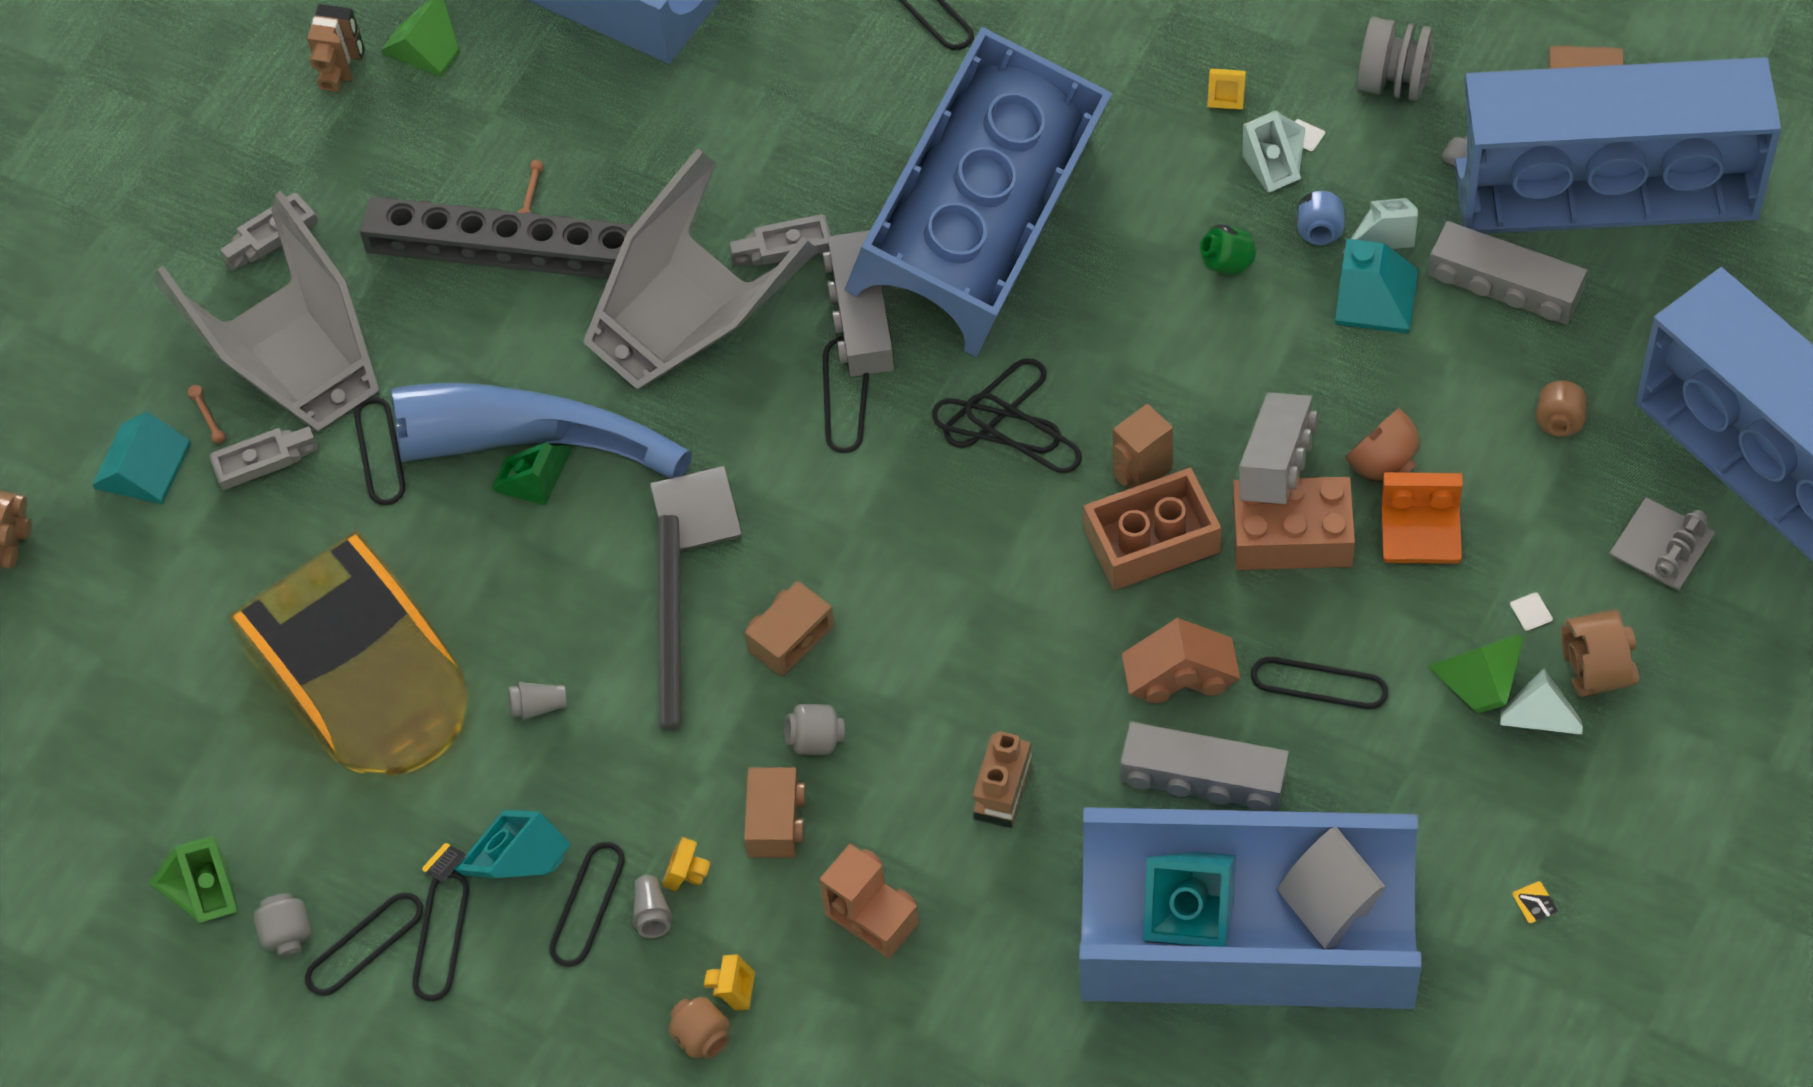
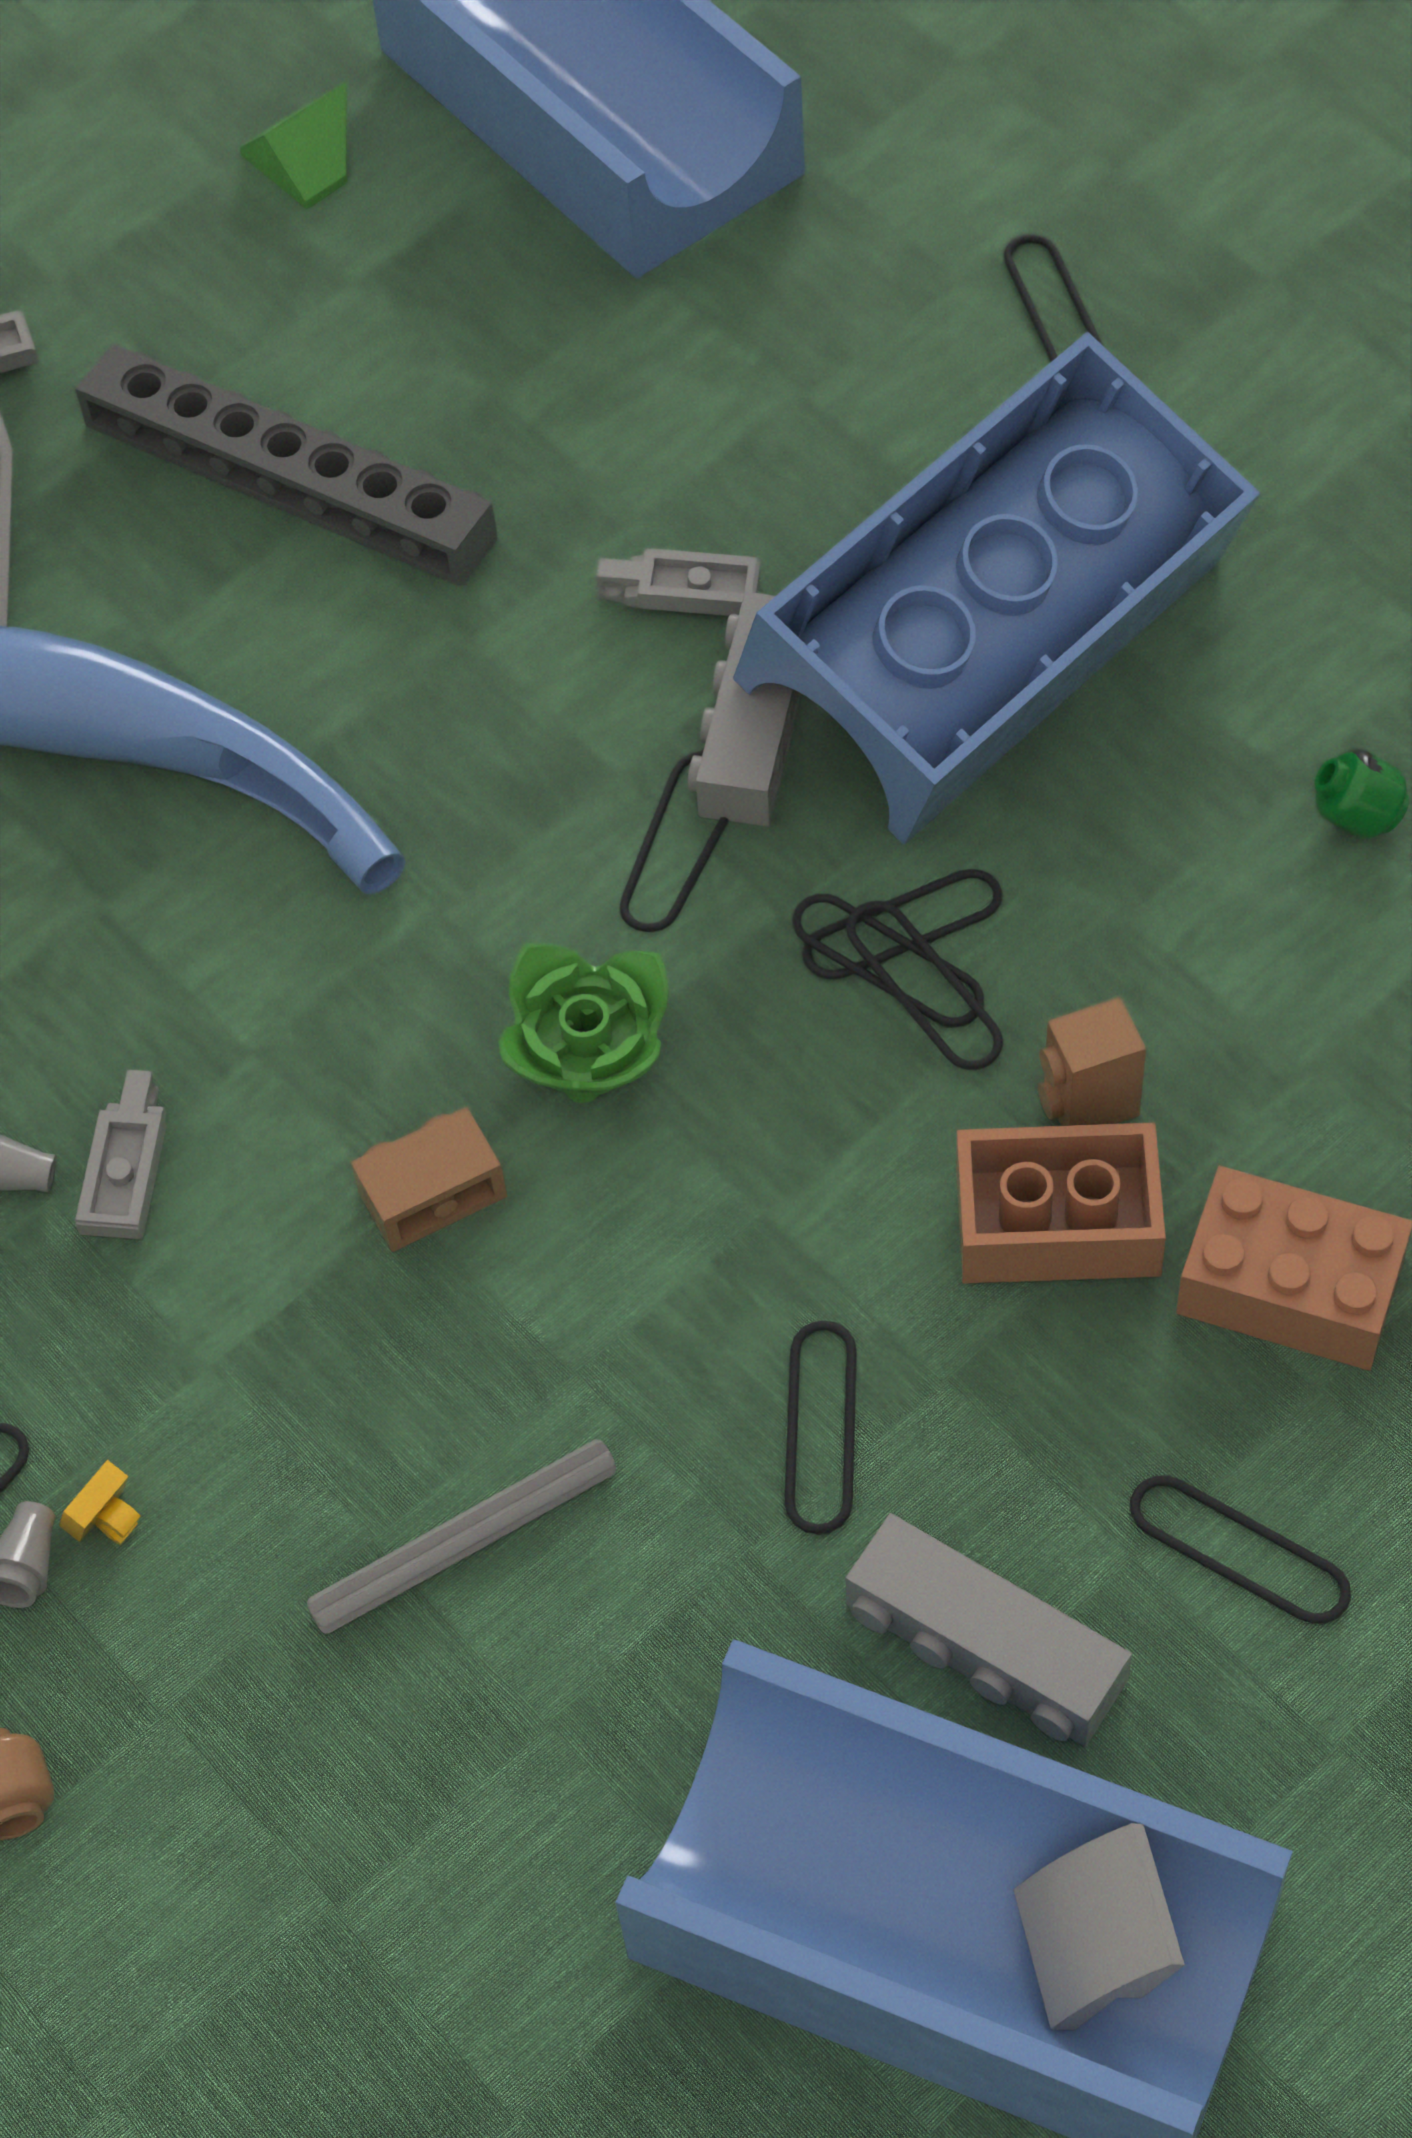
camera: 20 degrees right, 0 degrees up
medium nougat hips [307,4,365,92] -> none
green slope [491,442,574,506] -> none
nougat hinge [518,159,544,213] -> none
light grey windscreen [583,148,819,390] -> none
light grey slope [650,466,742,552] -> none
dark grey axle [658,515,681,731] -> none
yellow tile [704,954,755,1011] -> none
medium nougat brick [744,767,806,858] -> none
light grey head [784,704,845,756] -> none
nougat brick [819,844,919,959] -> none
medium nougat hips [972,731,1032,829] -> none
nougat brick [1122,618,1240,704] -> none
teal slope [1143,852,1236,947] -> none
light grey brick [1239,392,1319,504] -> none
none -> light grey hinge [75,1070,167,1240]
none -> light grey axle [307,1439,616,1634]
none -> bright green brick [499,943,669,1103]
none -> black piece [785,1320,857,1535]

